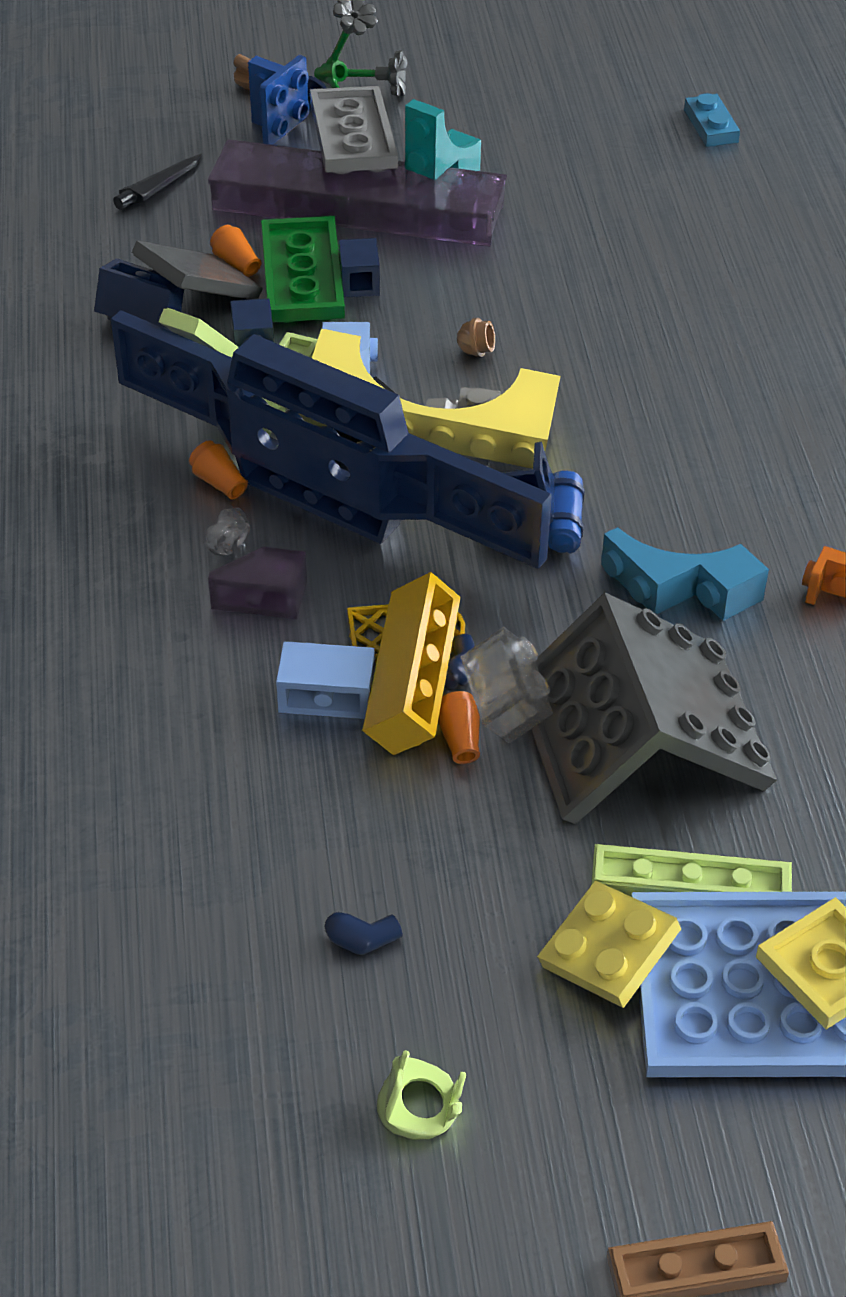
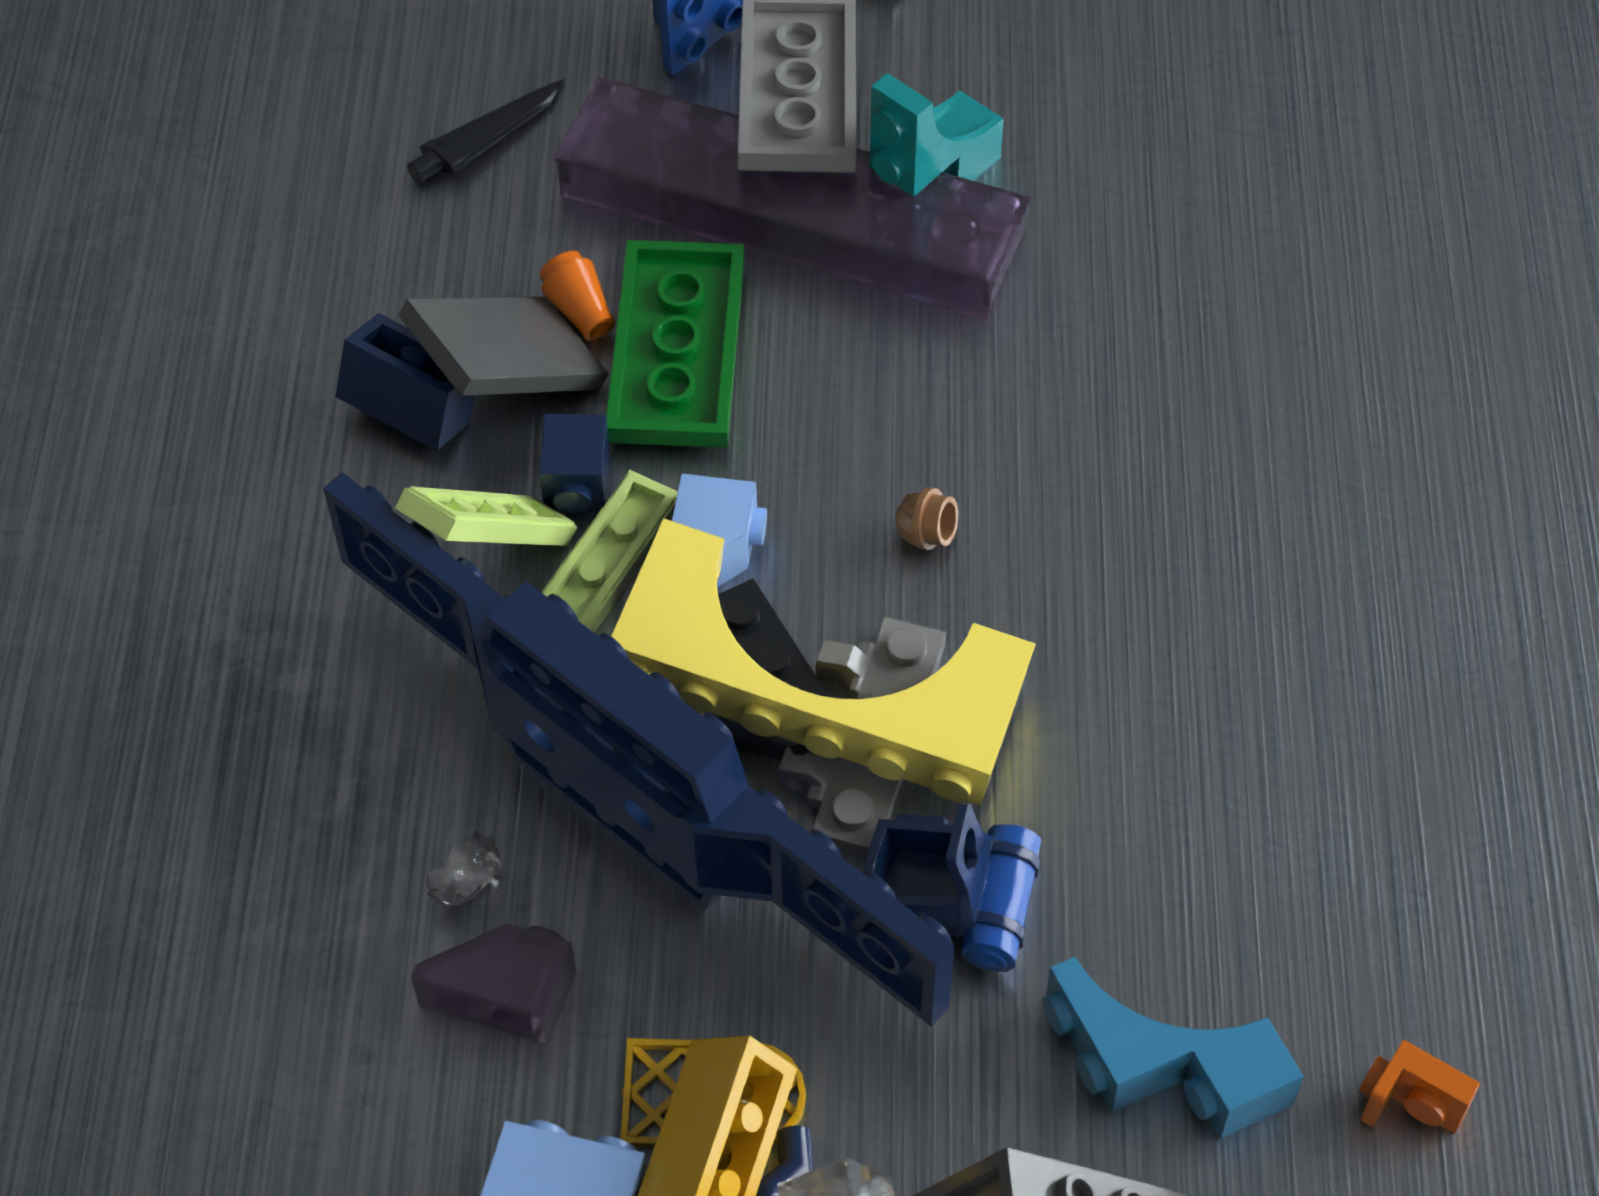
camera: 10 degrees right, 10 degrees up
orange cone [189,440,248,500] -> none
dark blue brick [339,238,380,297] -> none
dark azure plate [684,93,740,147] -> none

